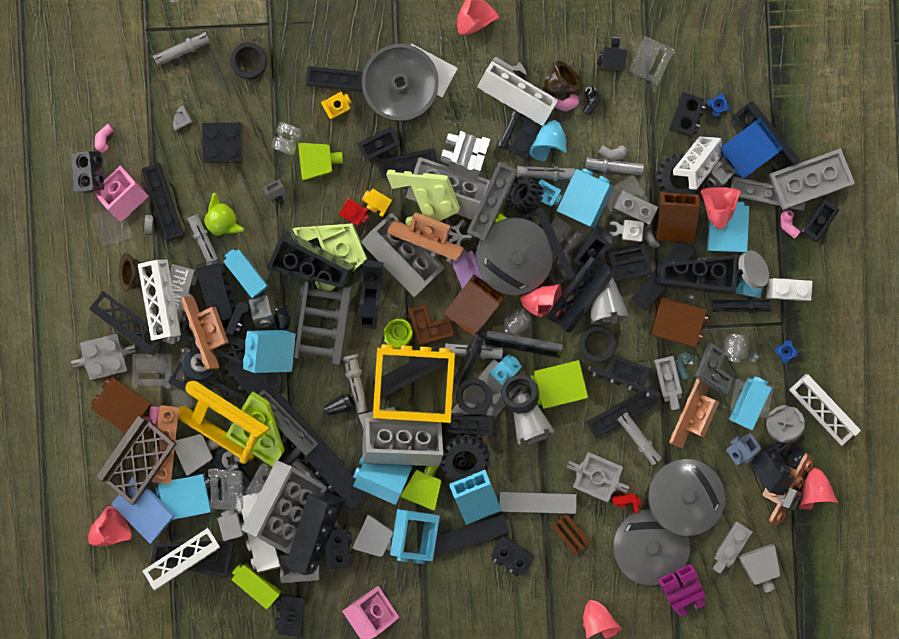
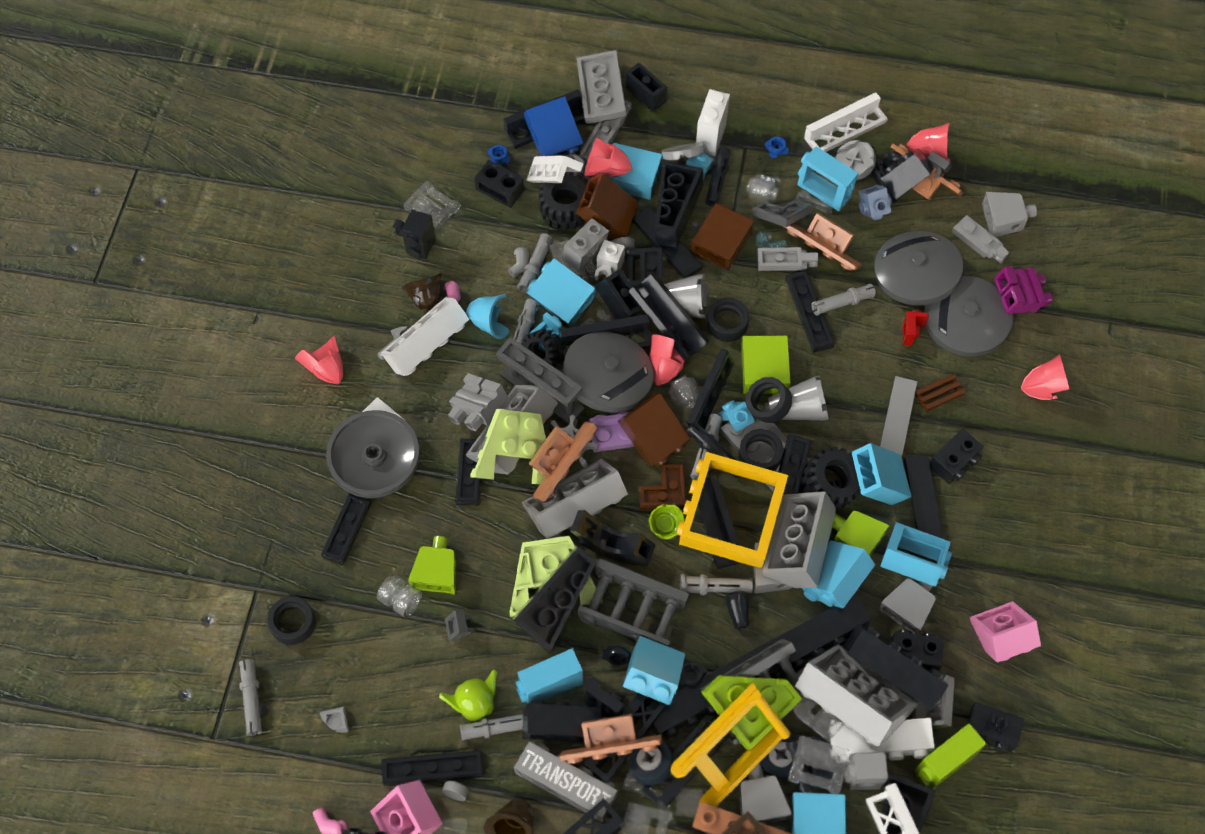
camera: 80 degrees left, 25 degrees down
white fence [138,259,181,340] -> none
black brick [202,122,243,163] -> none
light grey bracket [249,295,275,328] -> none
yellow brick [321,92,352,120] -> none
red bracket [338,198,369,226] -> none
black brick [357,127,401,164] -> none
yellow brick [362,188,392,217] -> none
black plate [496,110,542,159] -> none
light grey plate [566,452,629,502] -> none
black arm [582,86,600,116] -> none
black bracket [588,355,662,399] -> none
bright pink arm [781,210,800,239] -> none

